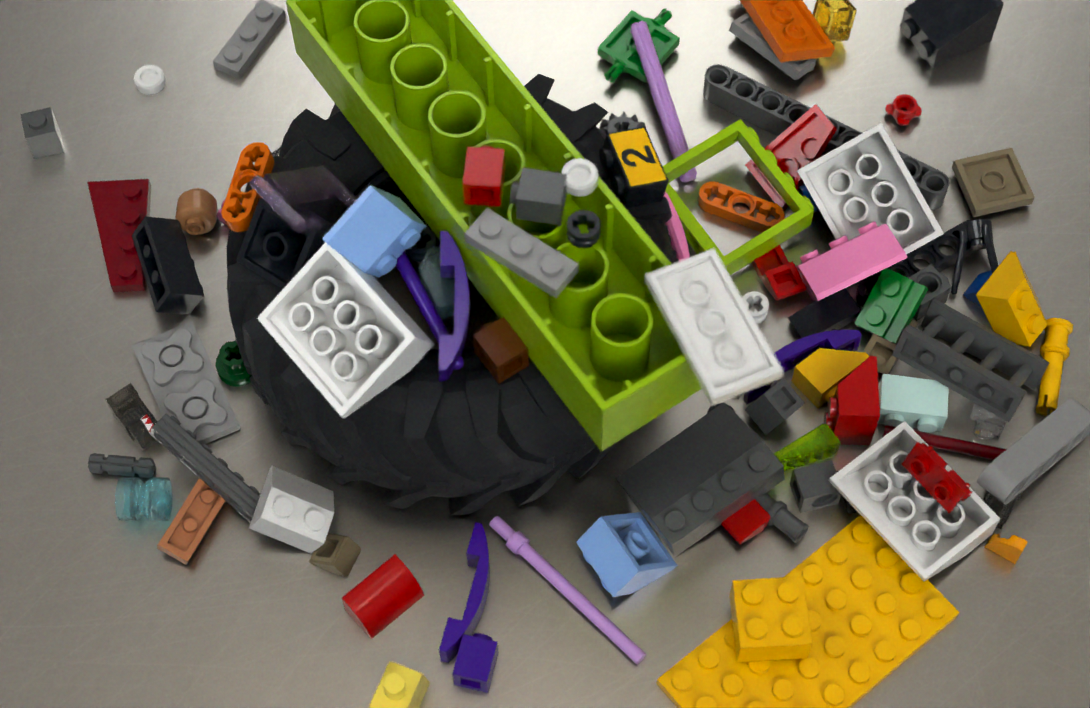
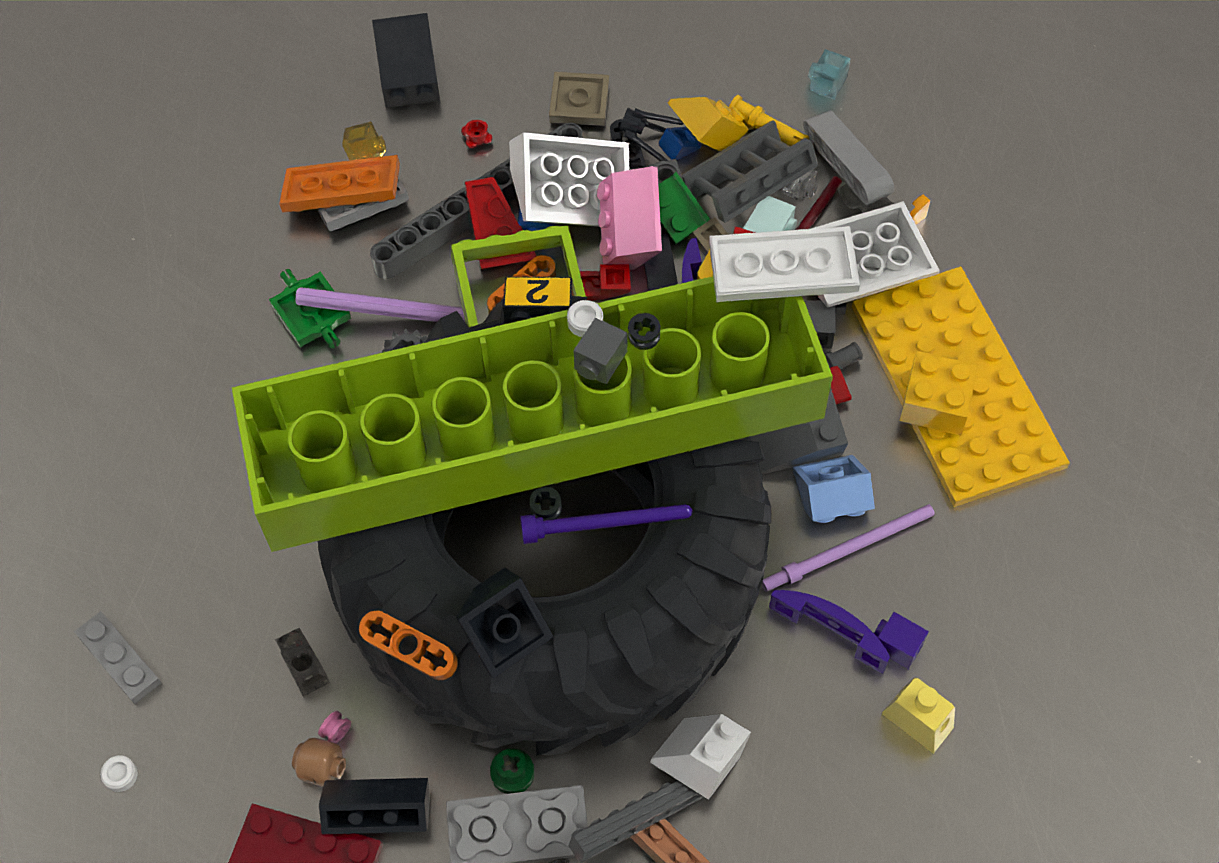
camera: 70 degrees left, 0 degrees up
plate [249,165,358,233] -> none
white slope [257,242,435,418] -> none
dark tan slope [309,533,361,577] -> none
light blue slope [322,185,426,278] -> none
red brick [342,554,424,639] -> none
clear light blue piece [419,245,470,319] -> none
dark purple slope [439,231,469,381] -> none
red brick [463,146,505,207] -> none
light grey plate [464,208,578,298] -> none
reddish brown brick [473,317,529,384] -> none
red hinge [902,442,972,513] -> none

